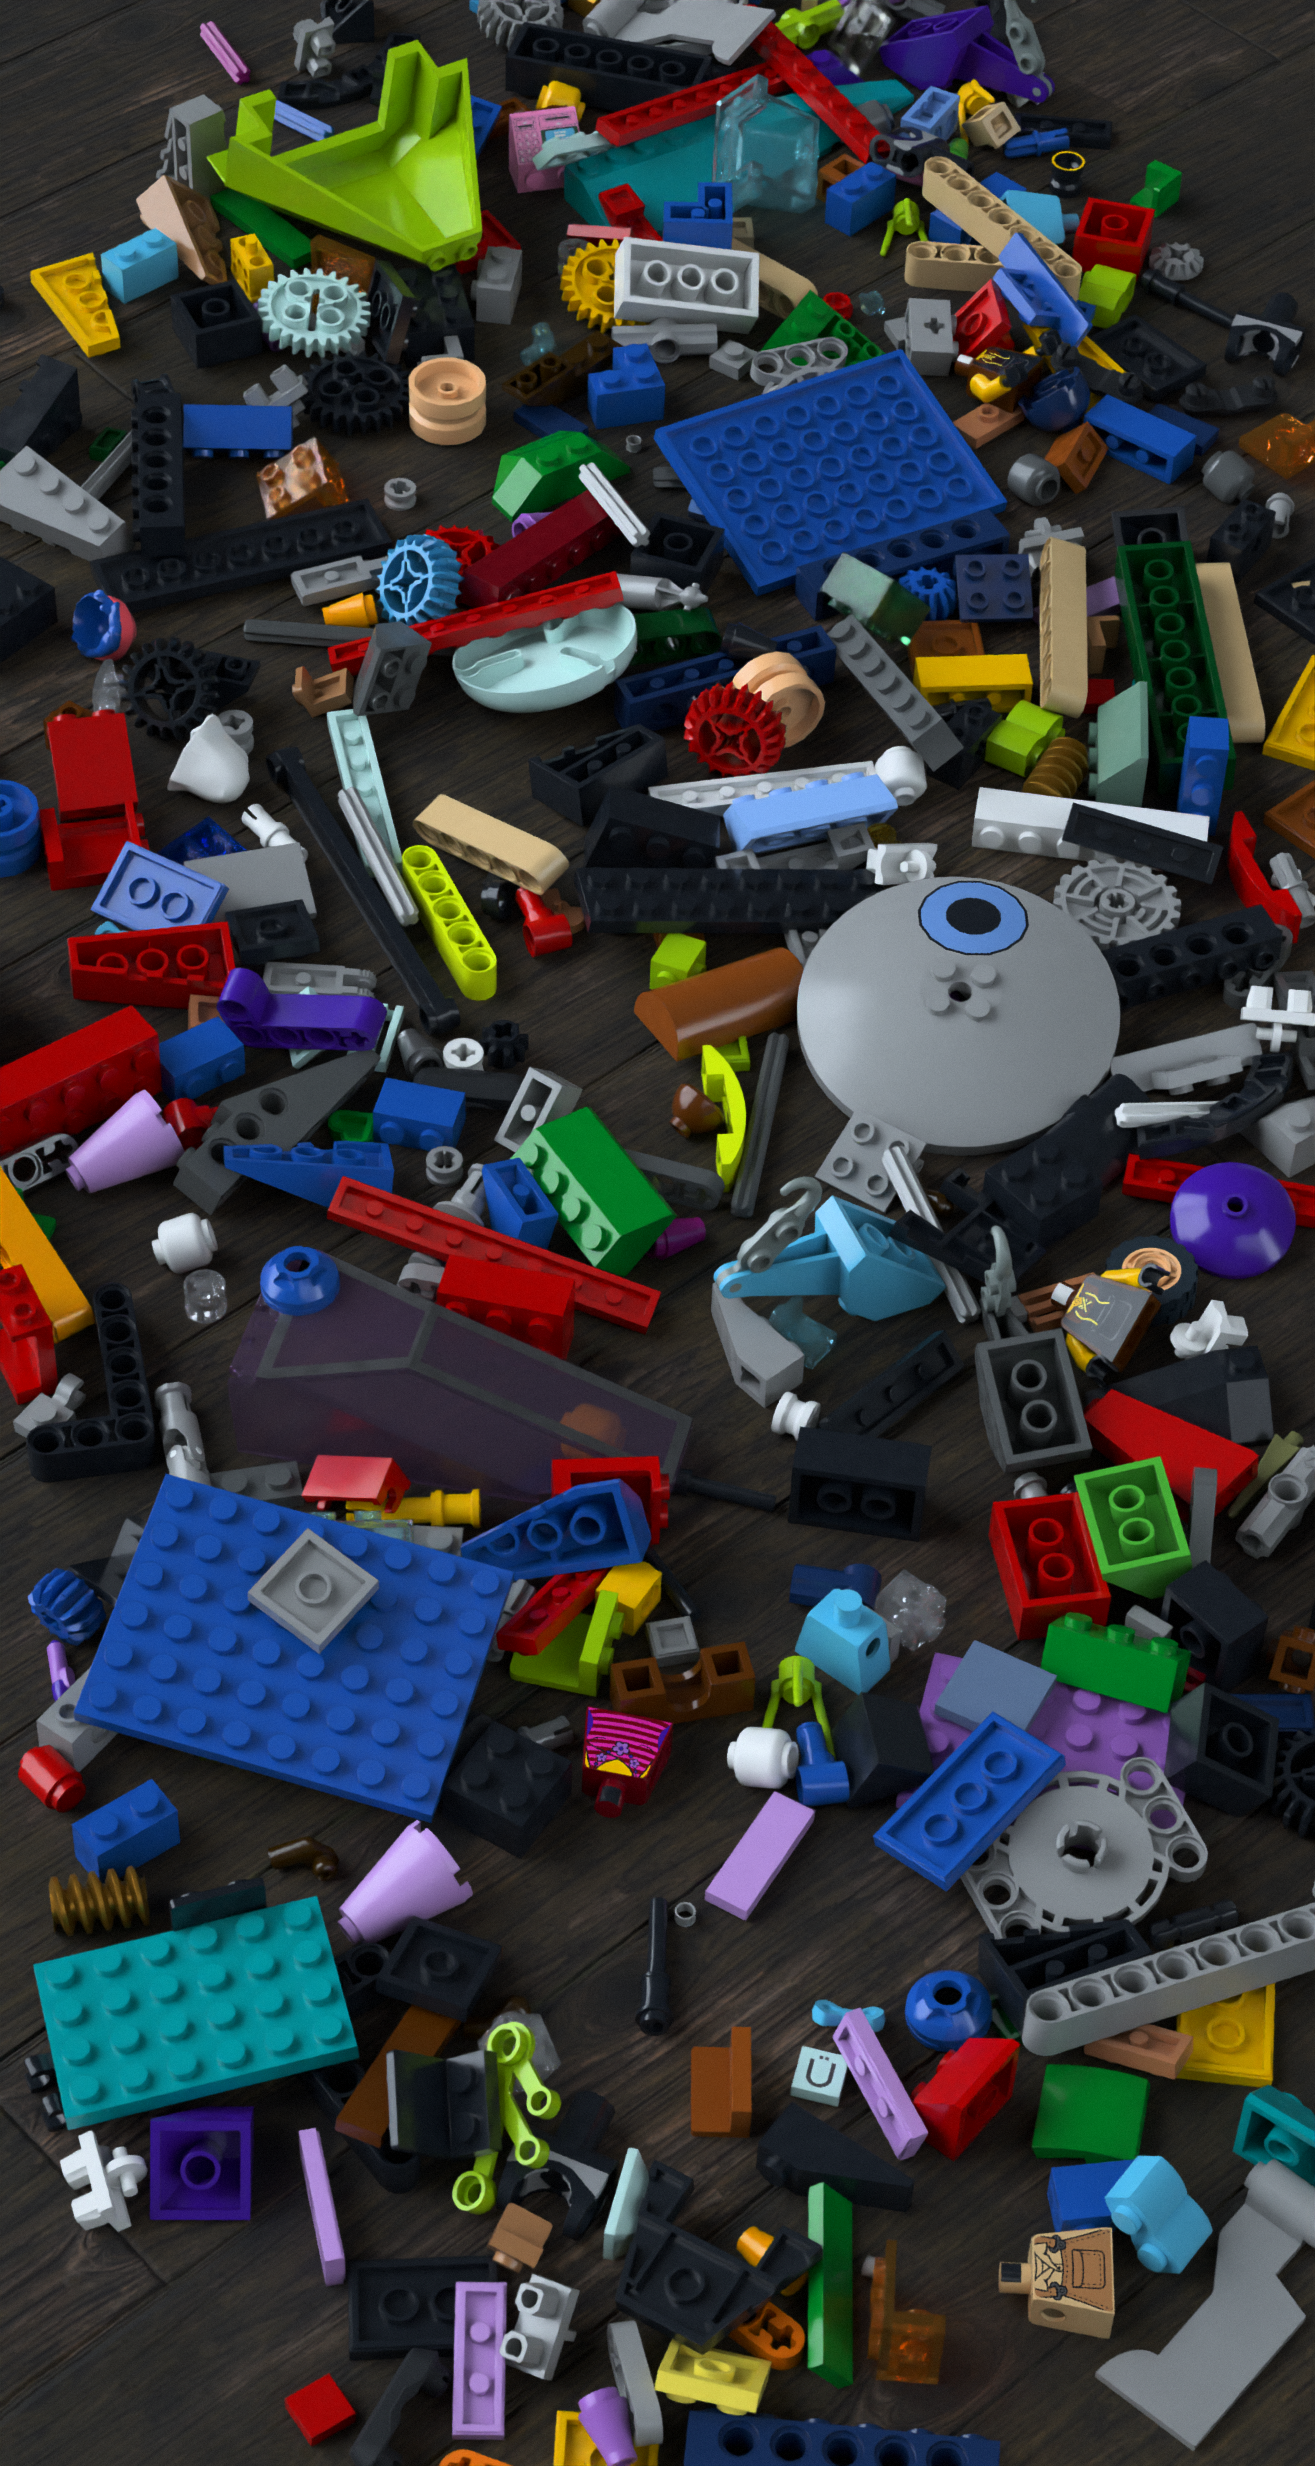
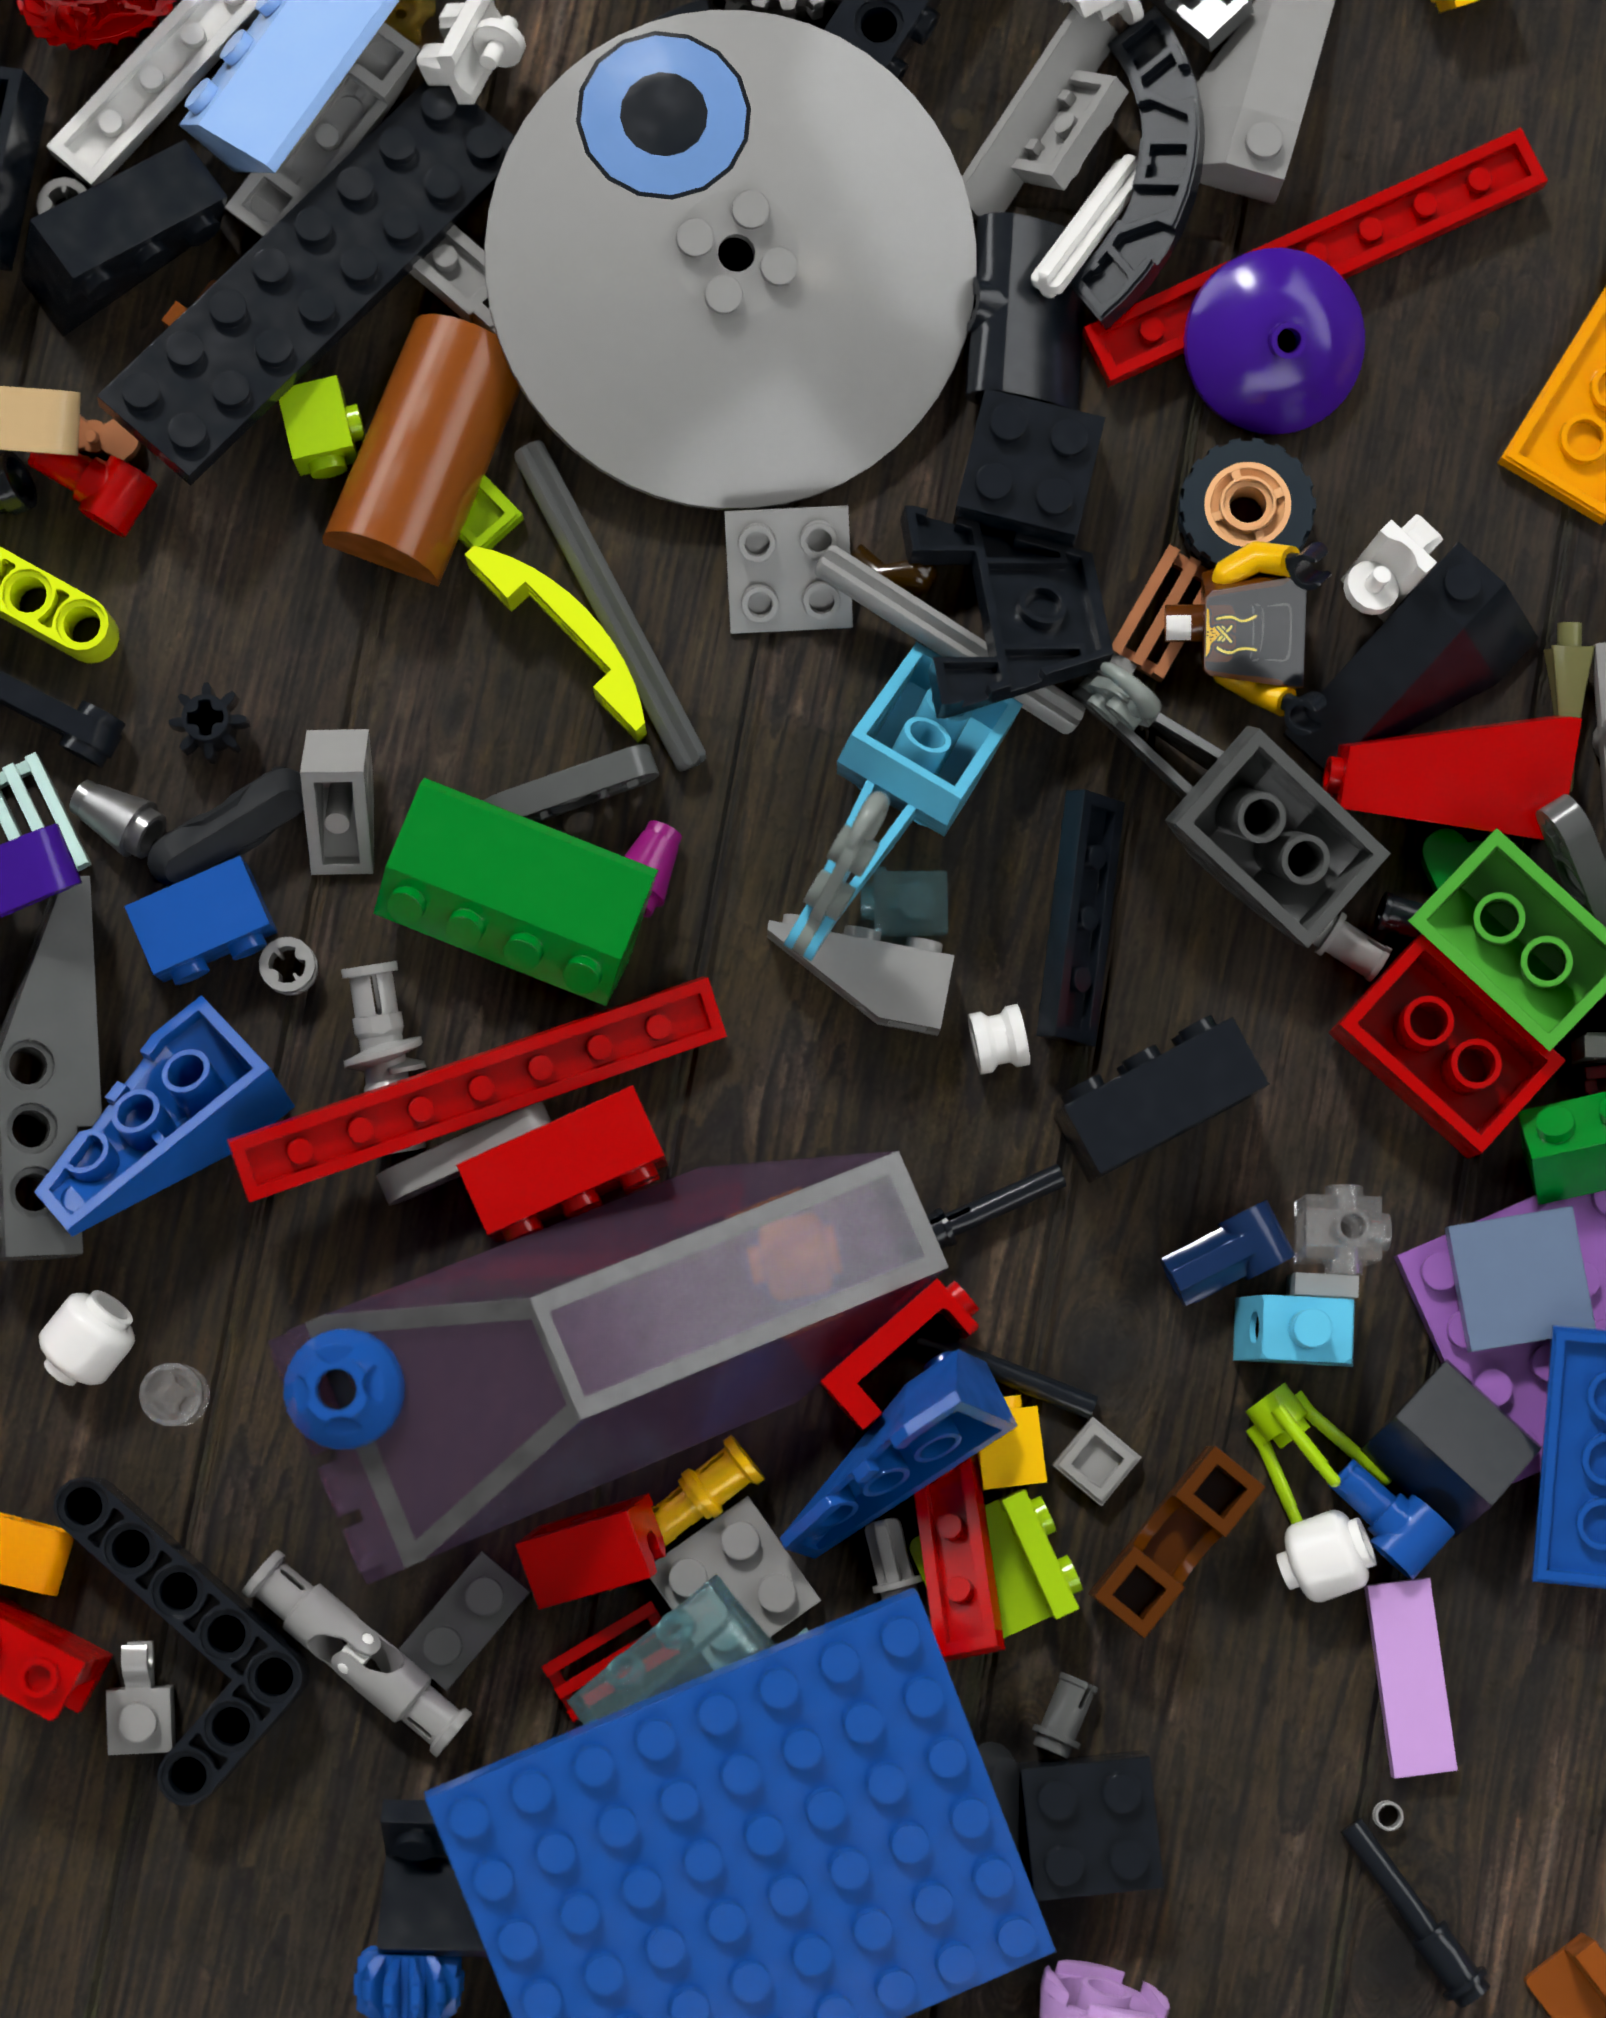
camera: 40 degrees left, 35 degrees up
light grey plate [248,1528,379,1654] -> none
green tile [328,1110,374,1142] -> none
white wheel [443,1038,484,1071] -> none
blue slope [482,1158,559,1250] -> none
dark red torso [582,1706,673,1818] -> none
reddish brown brick [669,1083,724,1139] -> none

